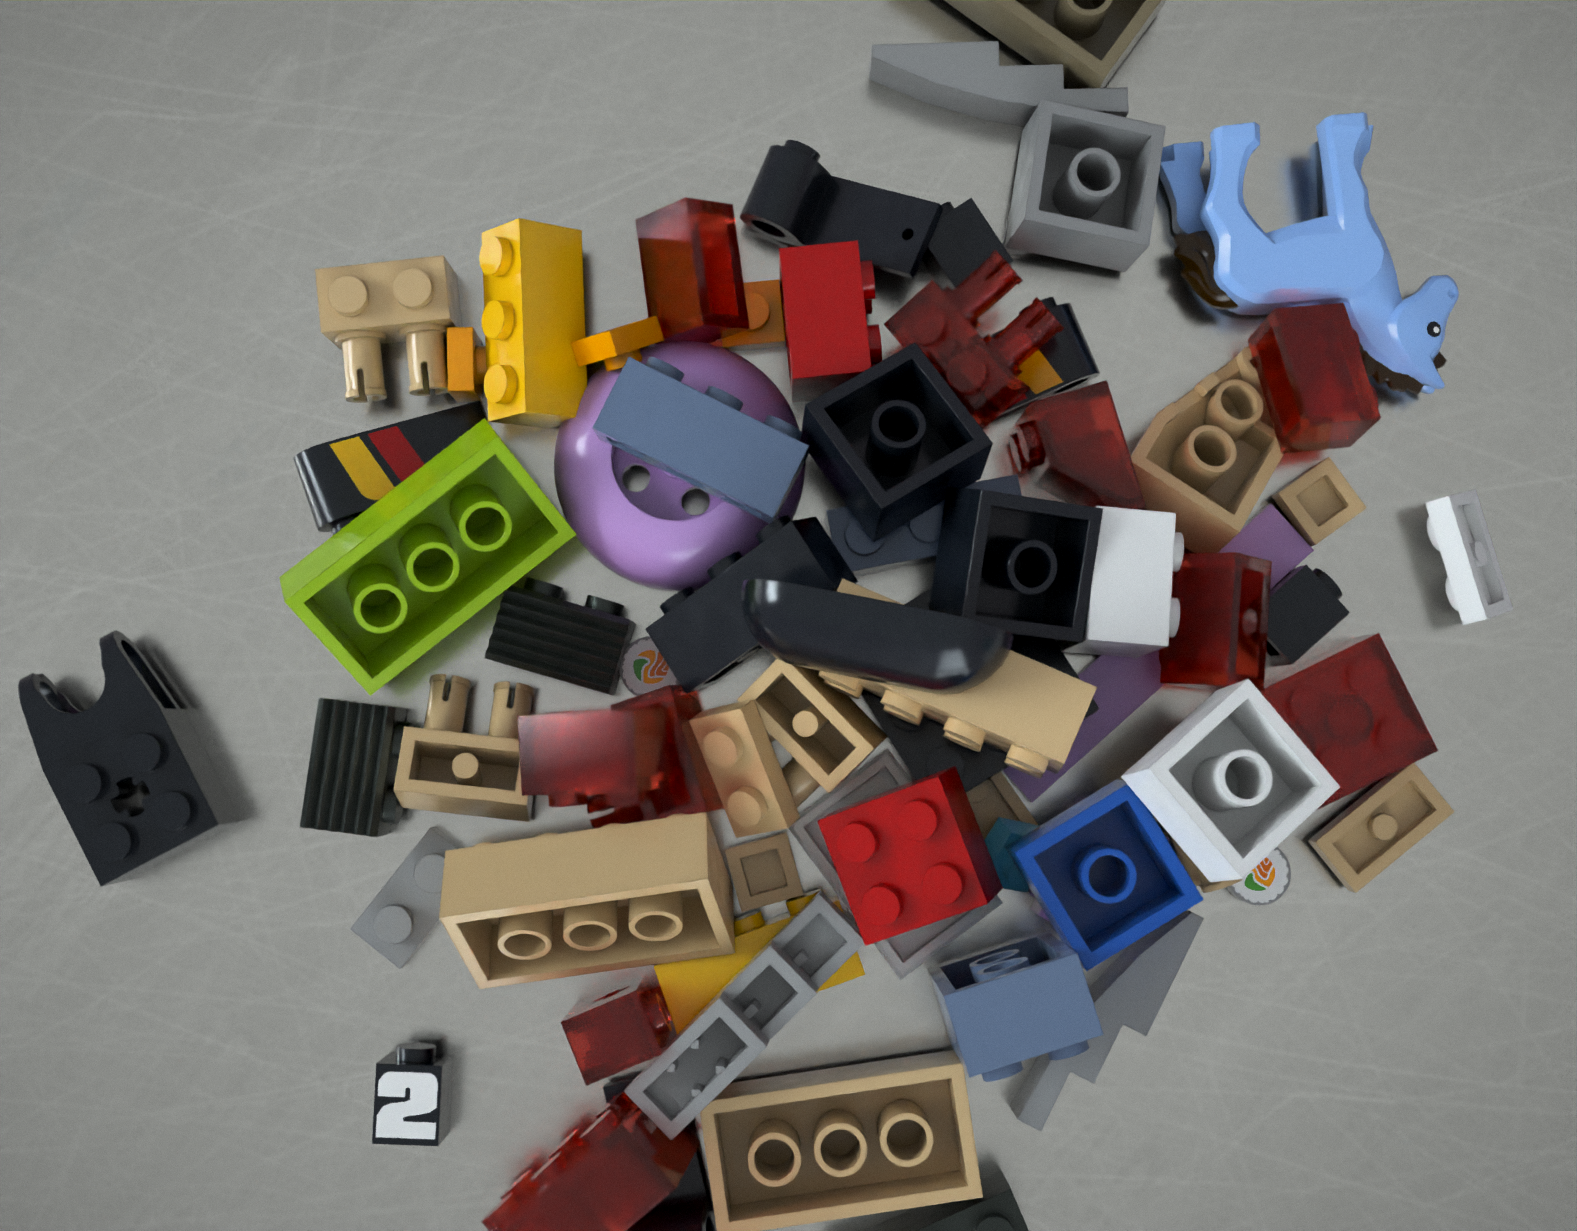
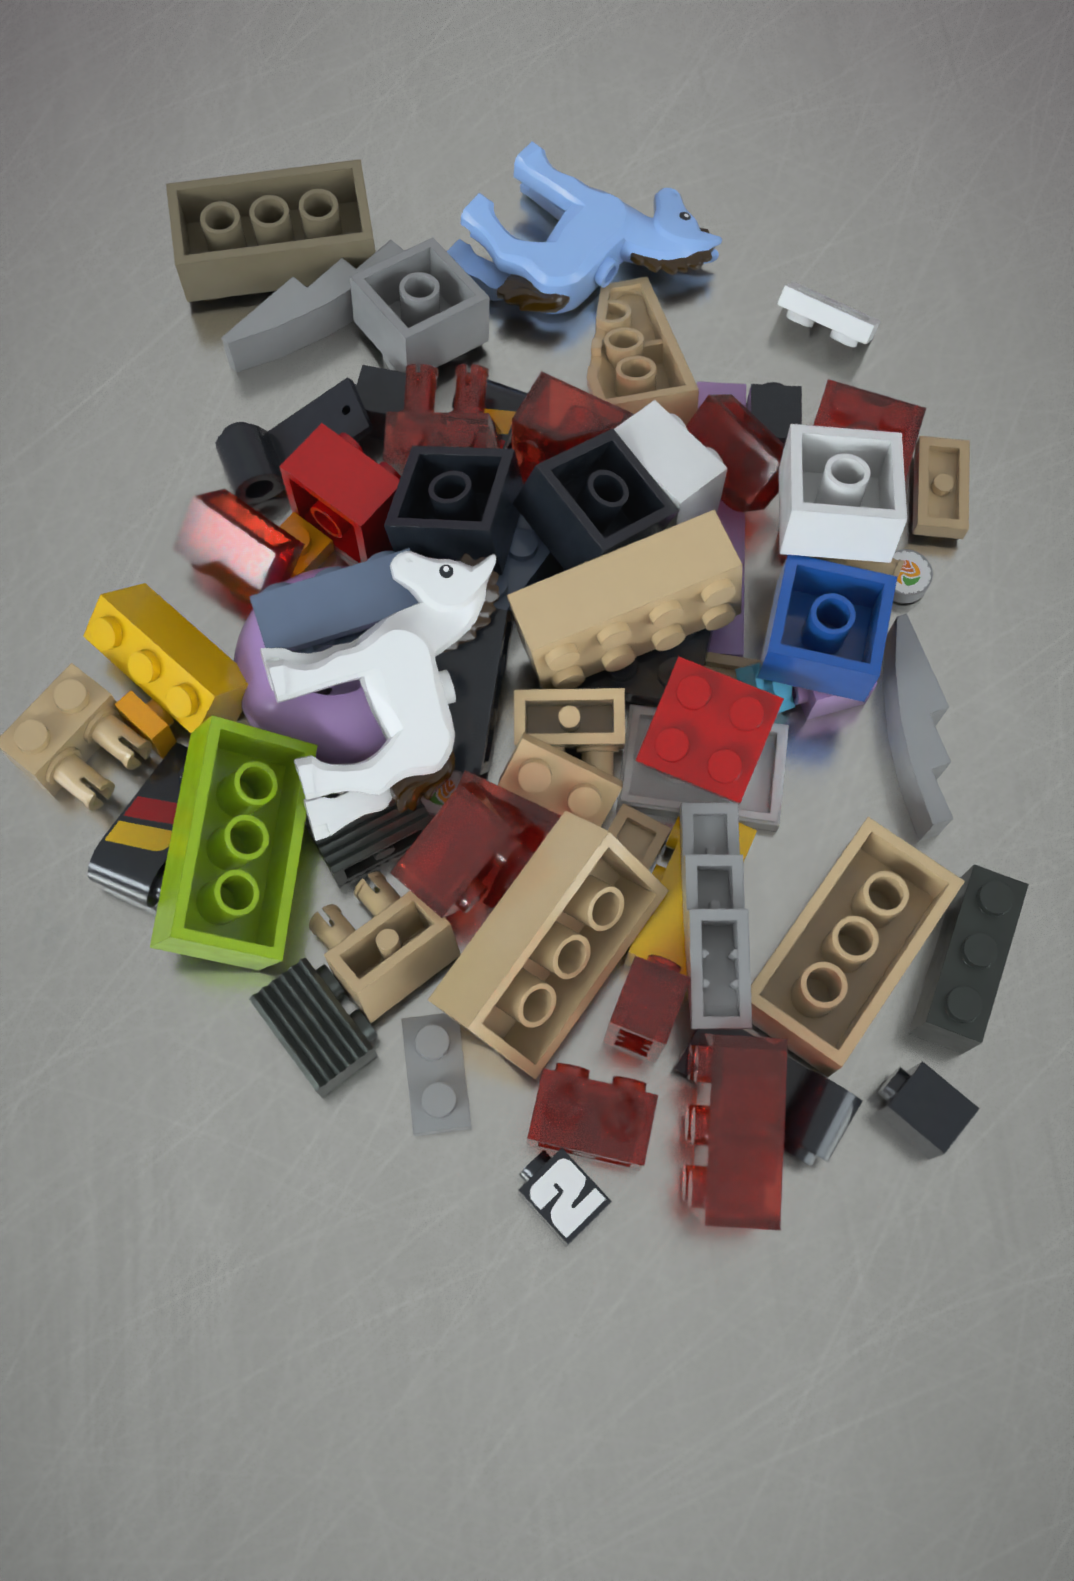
camera: 45 degrees left, 15 degrees down
black brick [18,630,241,886] -> none
light orange plate [570,315,664,372] -> none
black brick [741,579,1014,694] -> none
sand blue brick [927,931,1104,1082] -> none
clear red piece [1247,303,1381,454] -> none
tan plate [1271,457,1367,546] -> none
none -> white animal [260,551,500,841]
none -> clear red brick [527,1063,658,1171]

